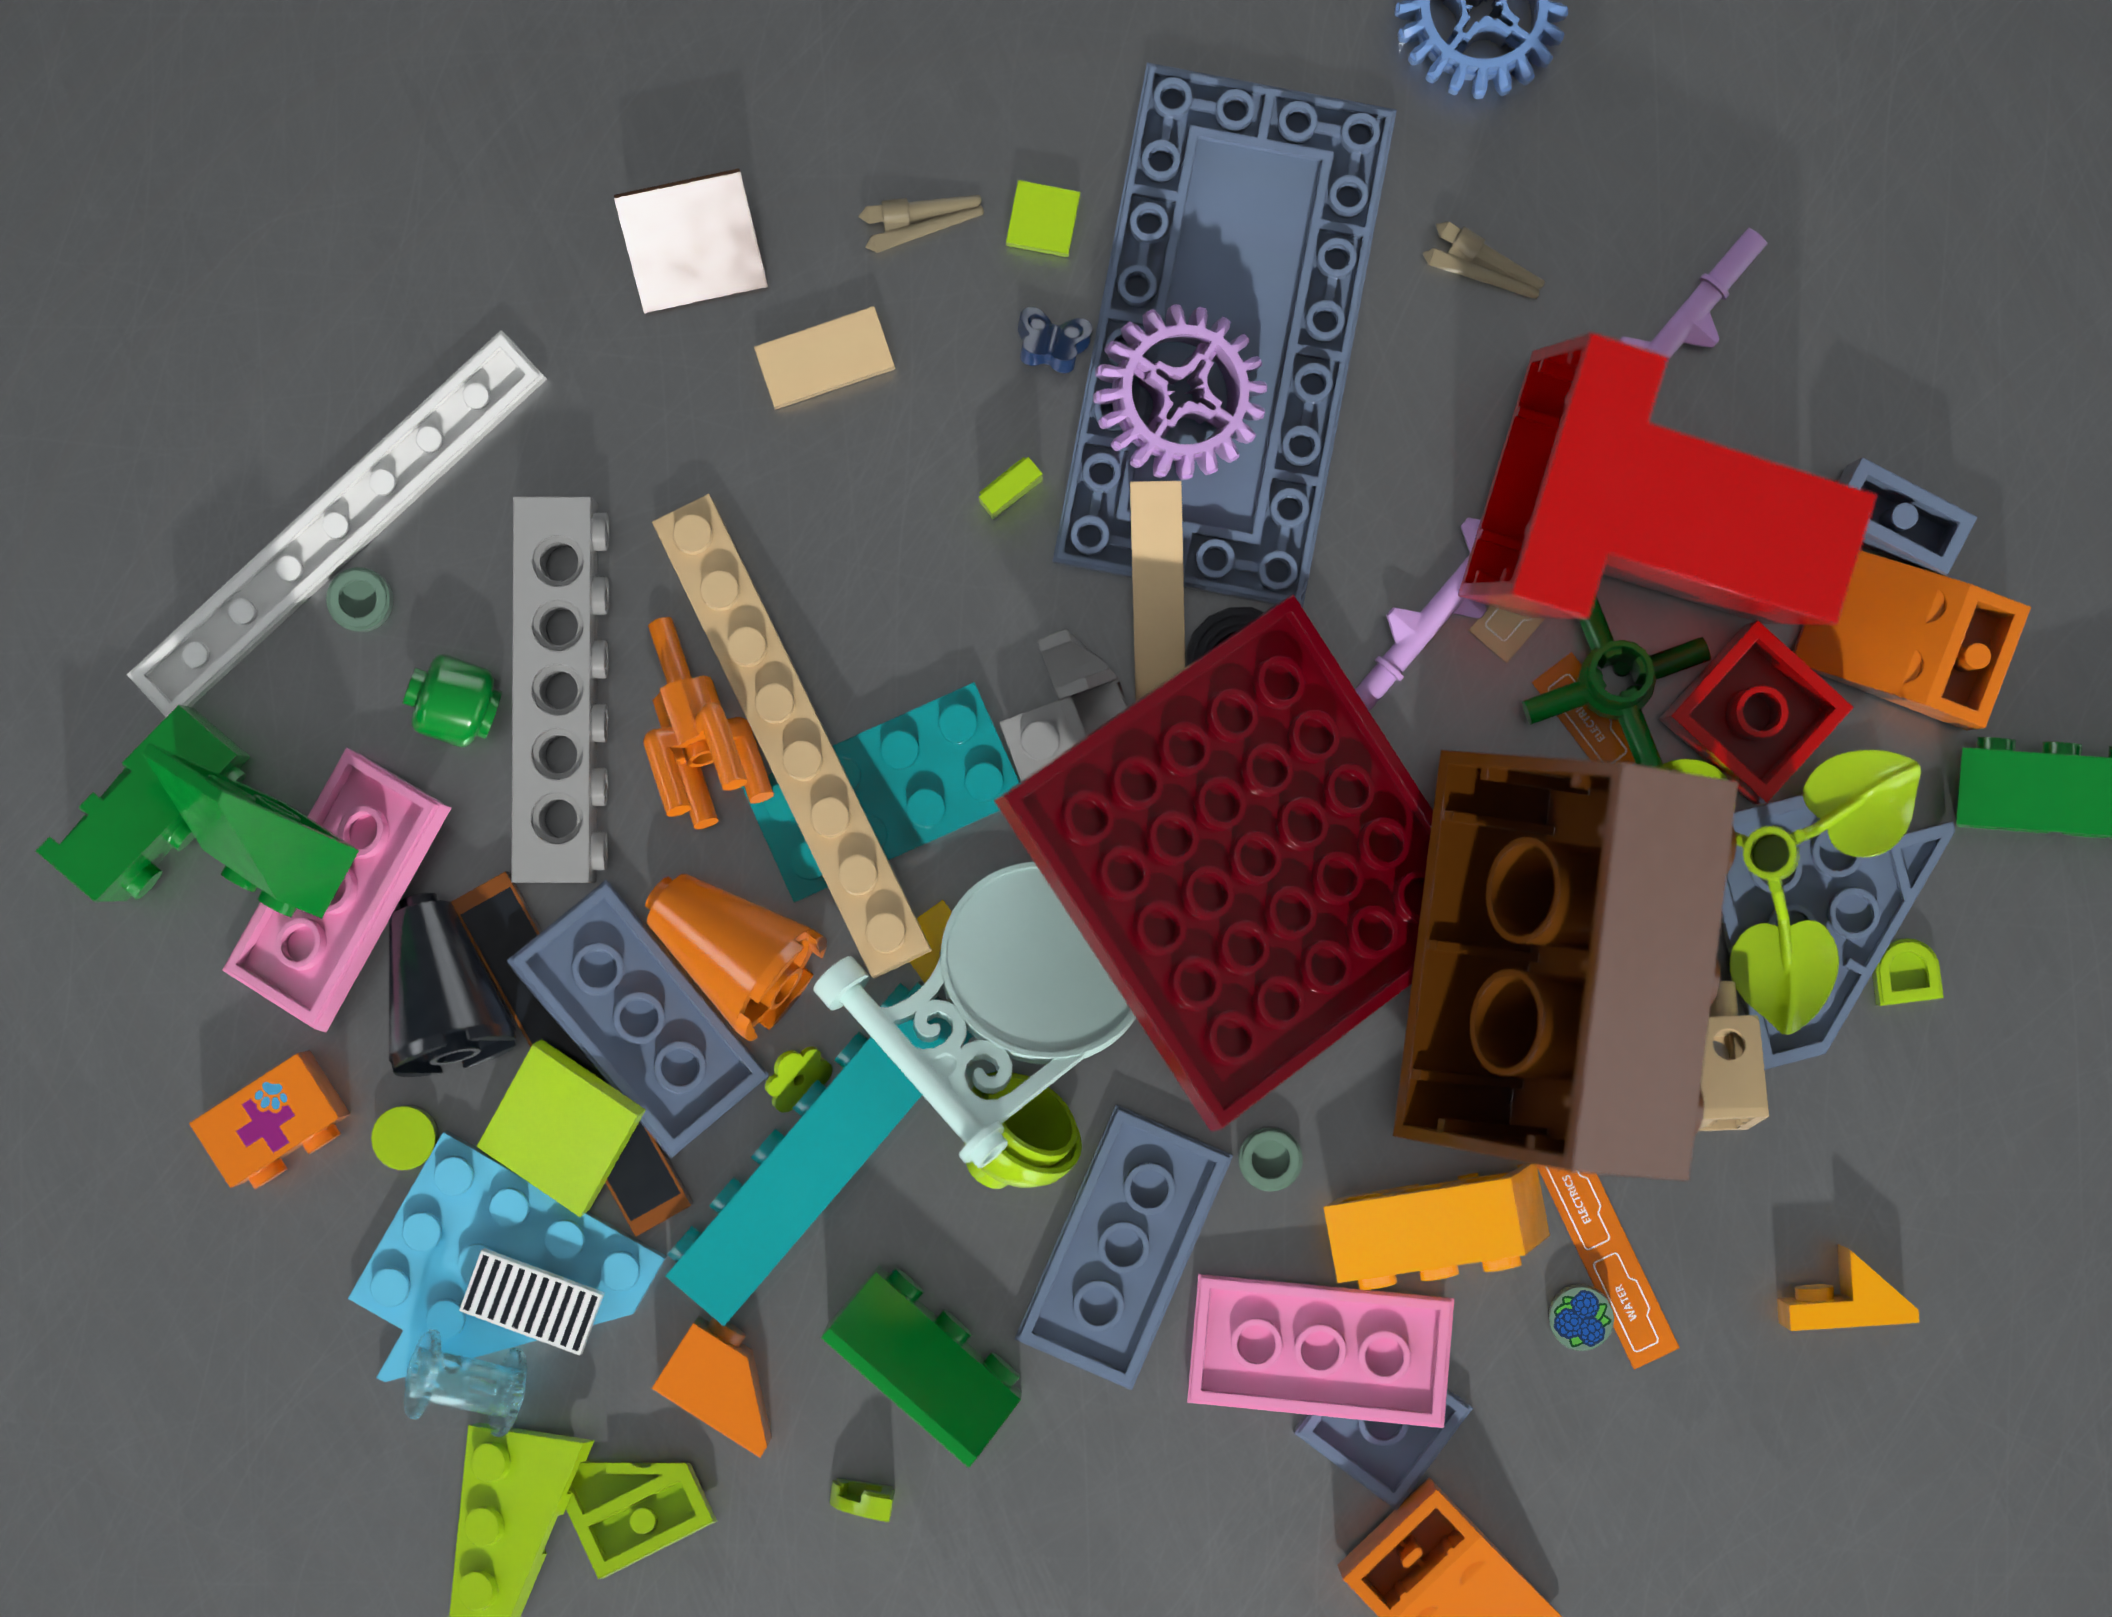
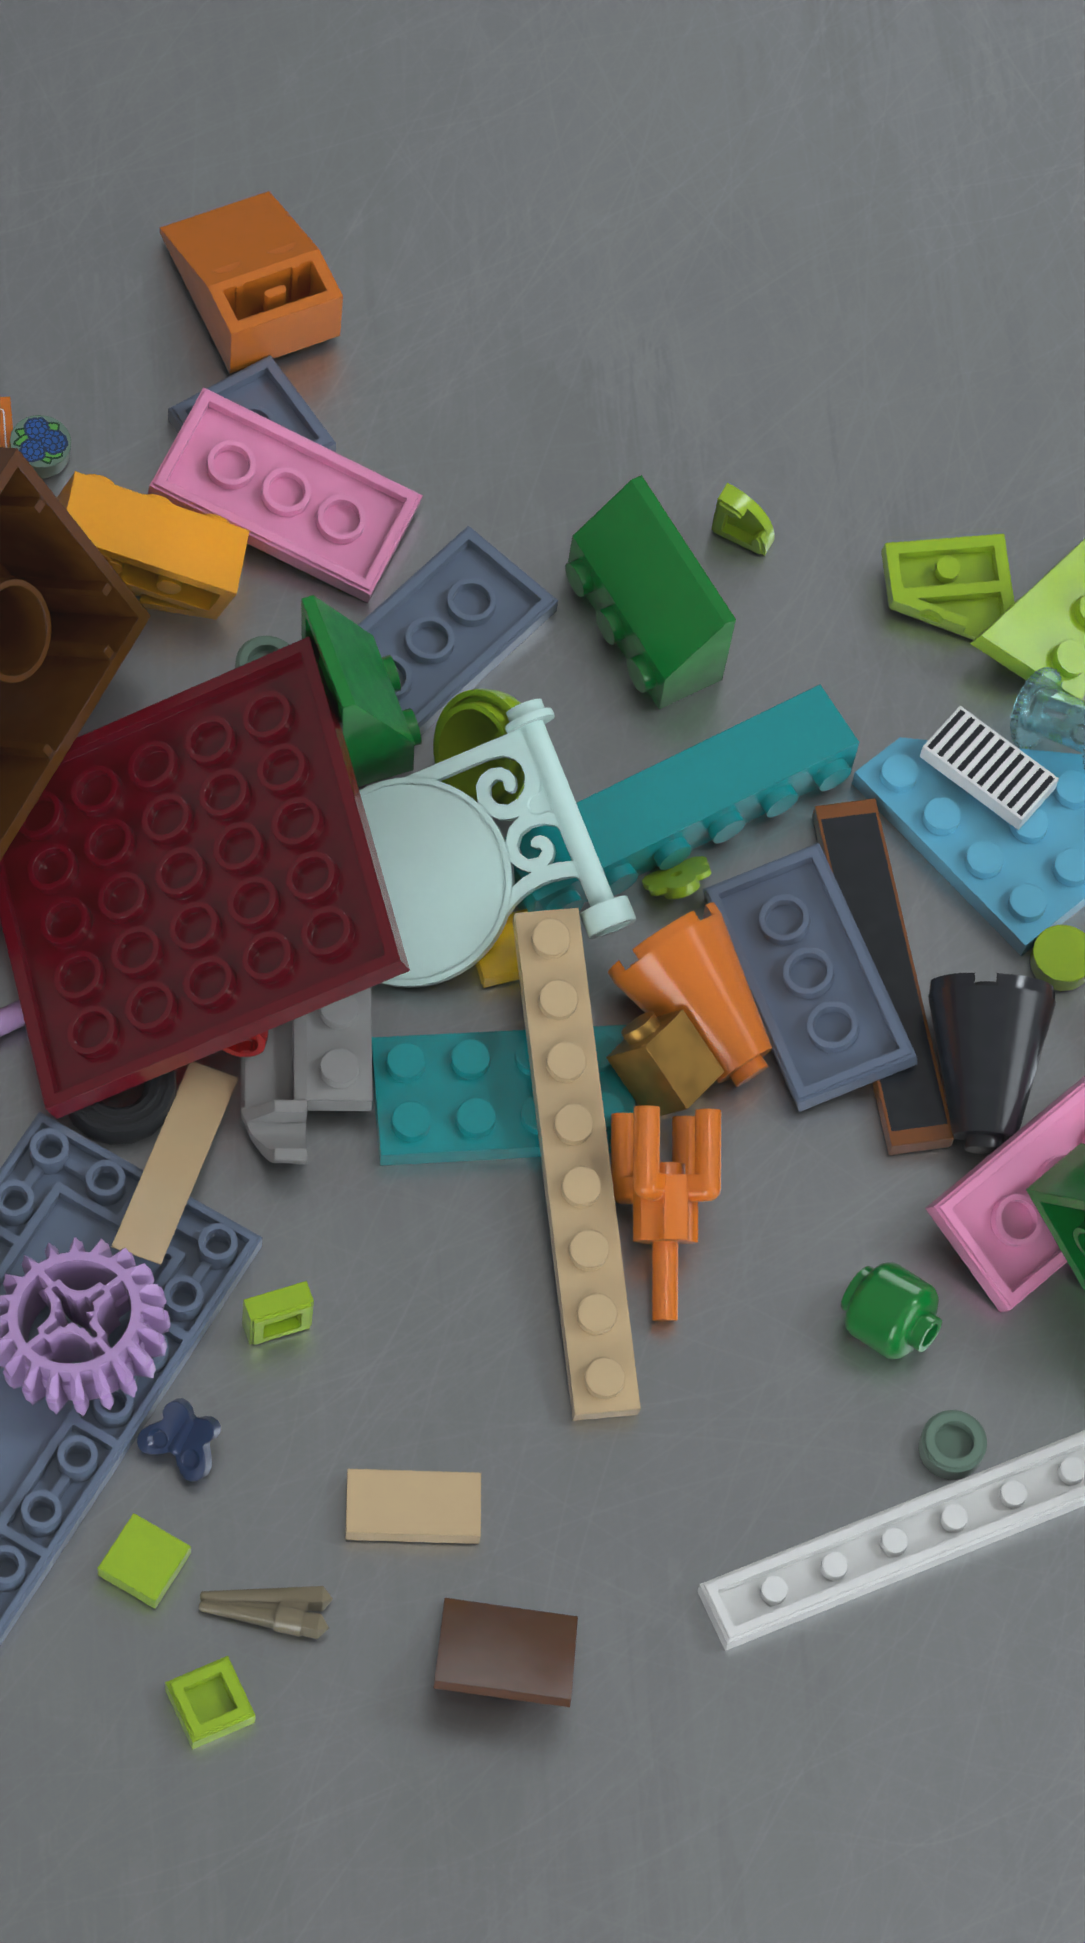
camera: 175 degrees left, 25 degrees down
lime tile [476,1039,646,1217] -> none
light grey brick [512,497,609,883] -> none
orange slope [651,1316,772,1458] -> none
none -> lime tile [165,1656,256,1750]
none -> green slope [301,595,422,787]
none -> pearl gold brick [606,1009,725,1116]

